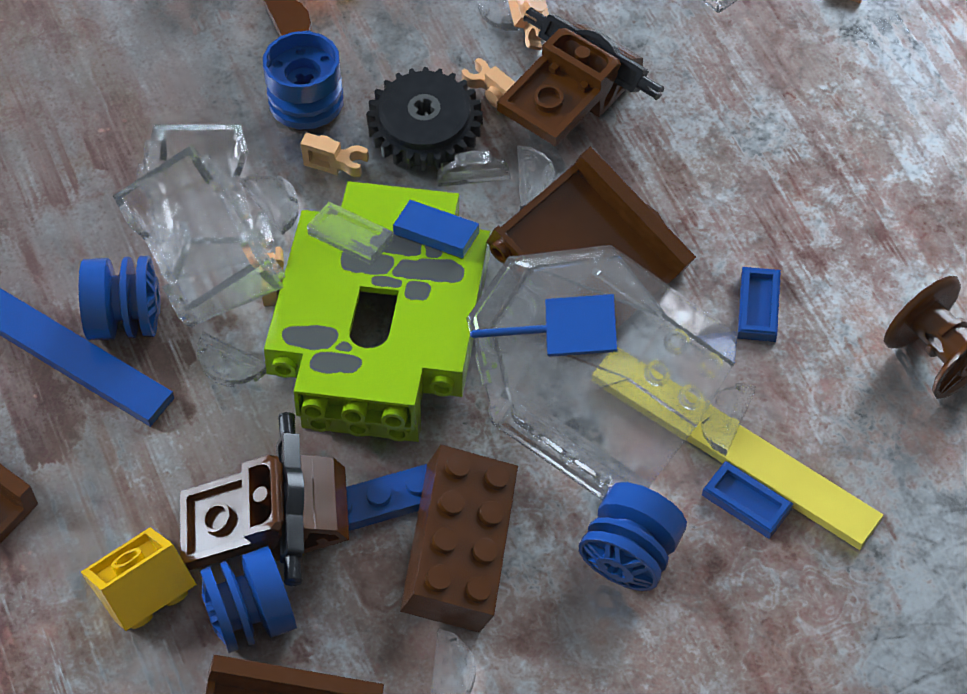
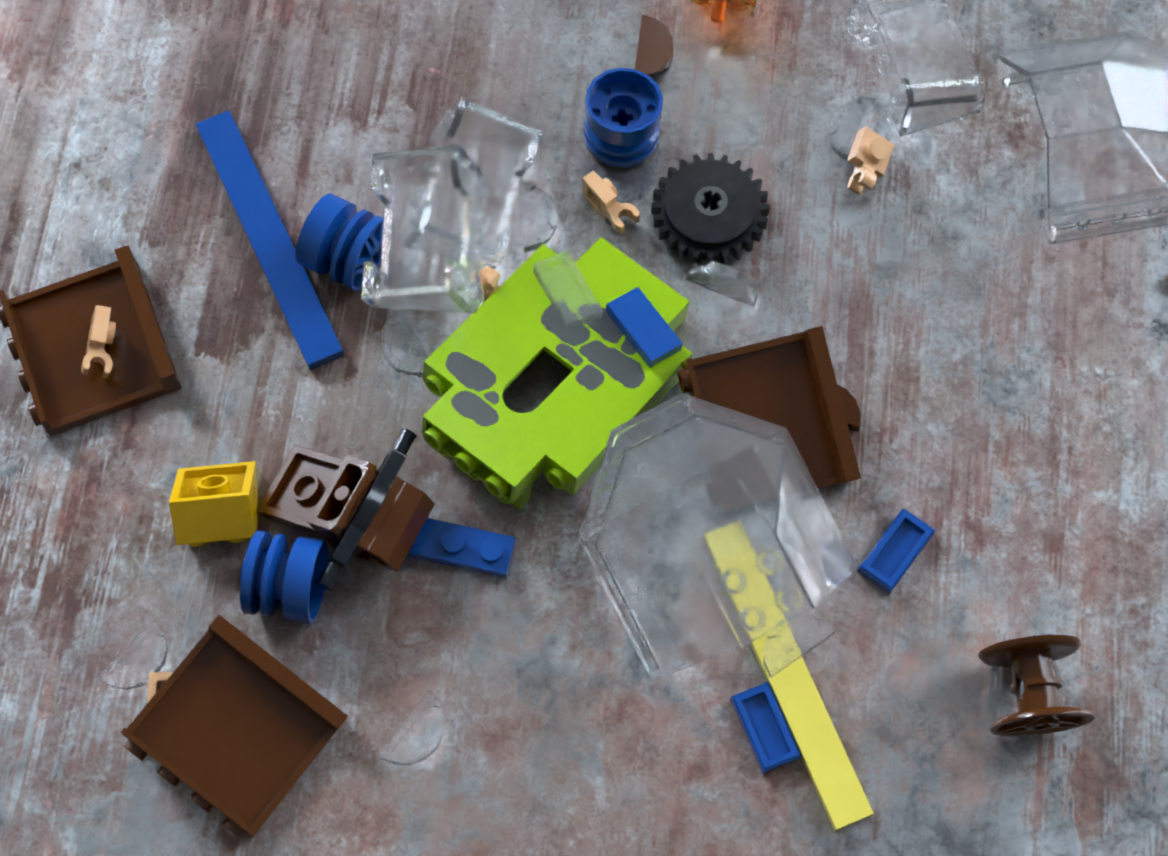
camera: 30 degrees right, 10 degrees up
reddish brown brick [400,444,518,633] -> none
light nougat plate [462,58,515,108] -> none
blue piece [470,294,617,357] -> none
reddish brown piece [497,7,664,147] -> none
clear tile [517,146,556,210] -> none
blue wheel [579,482,687,591] -> none

